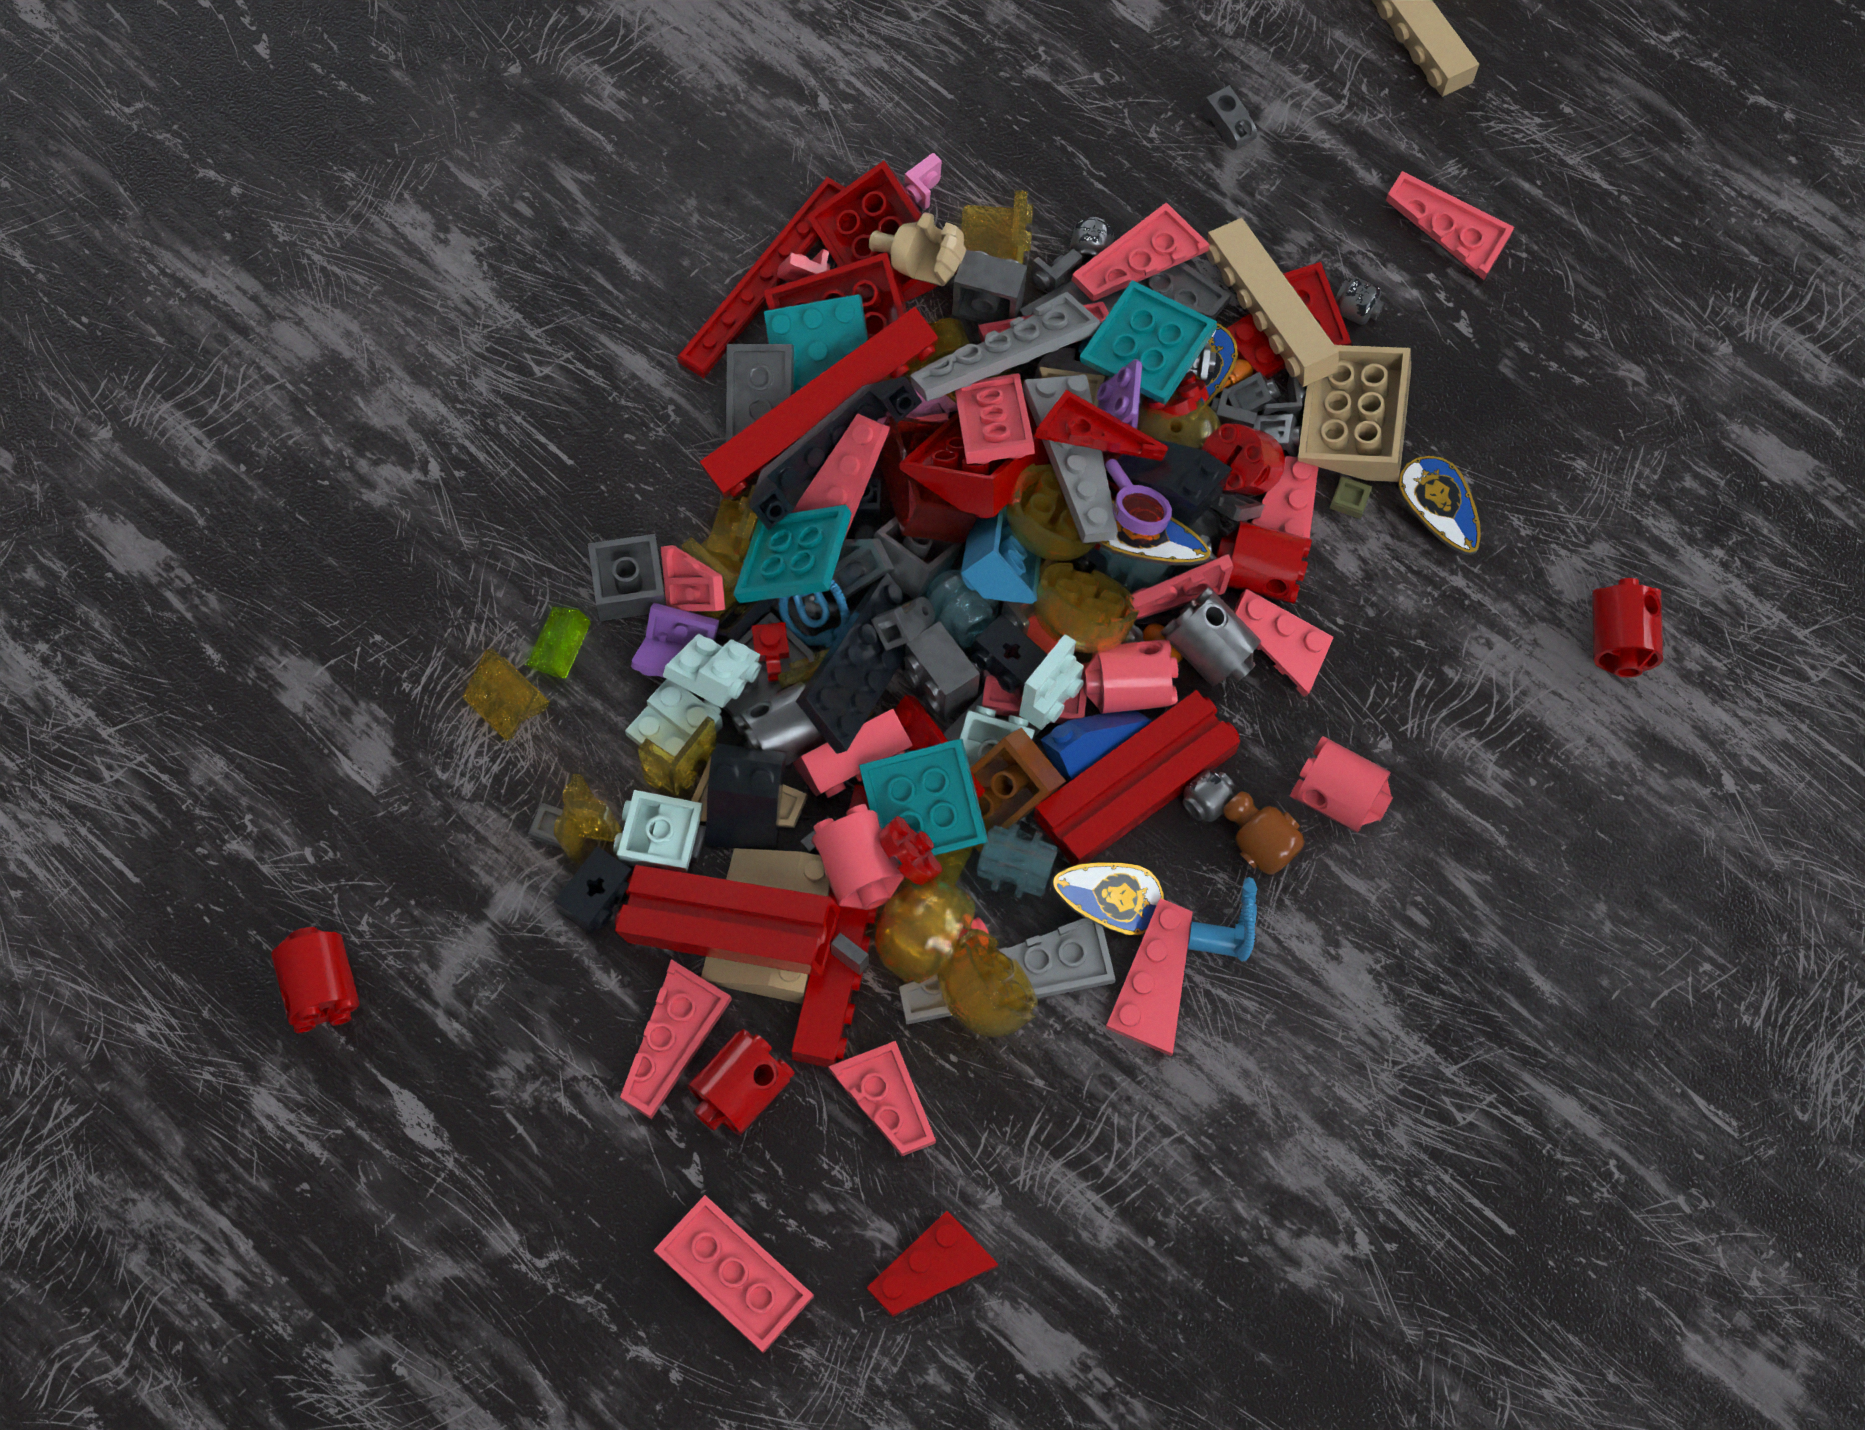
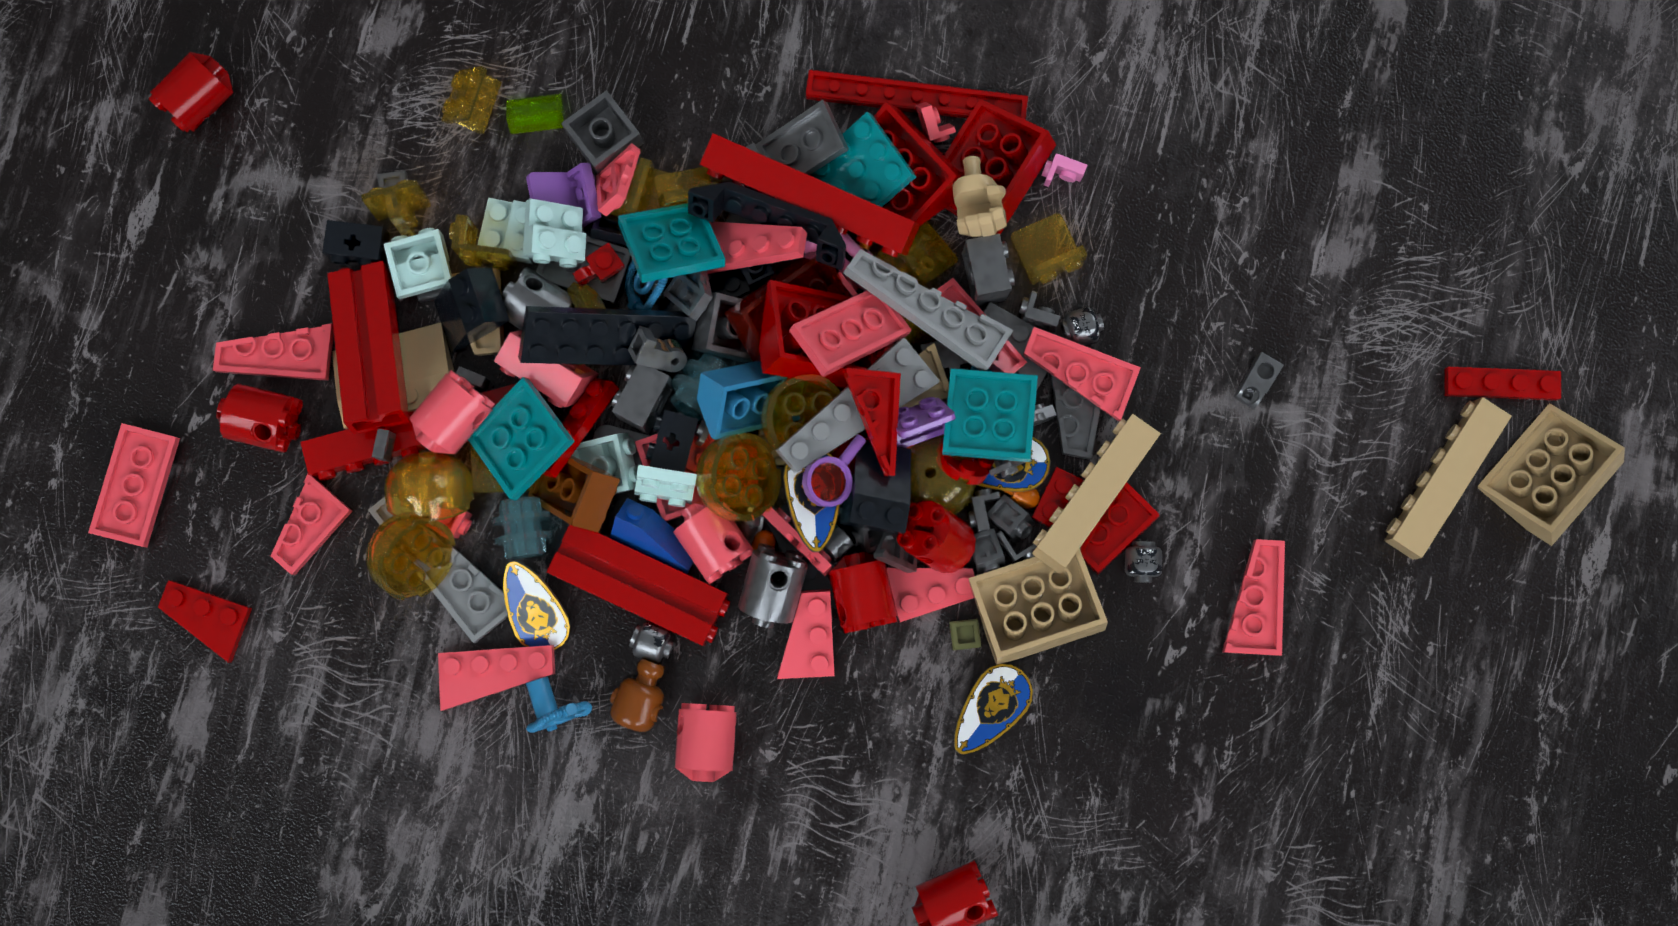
camera: 65 degrees right, 15 degrees up
red plate [879,816,943,886] -> none

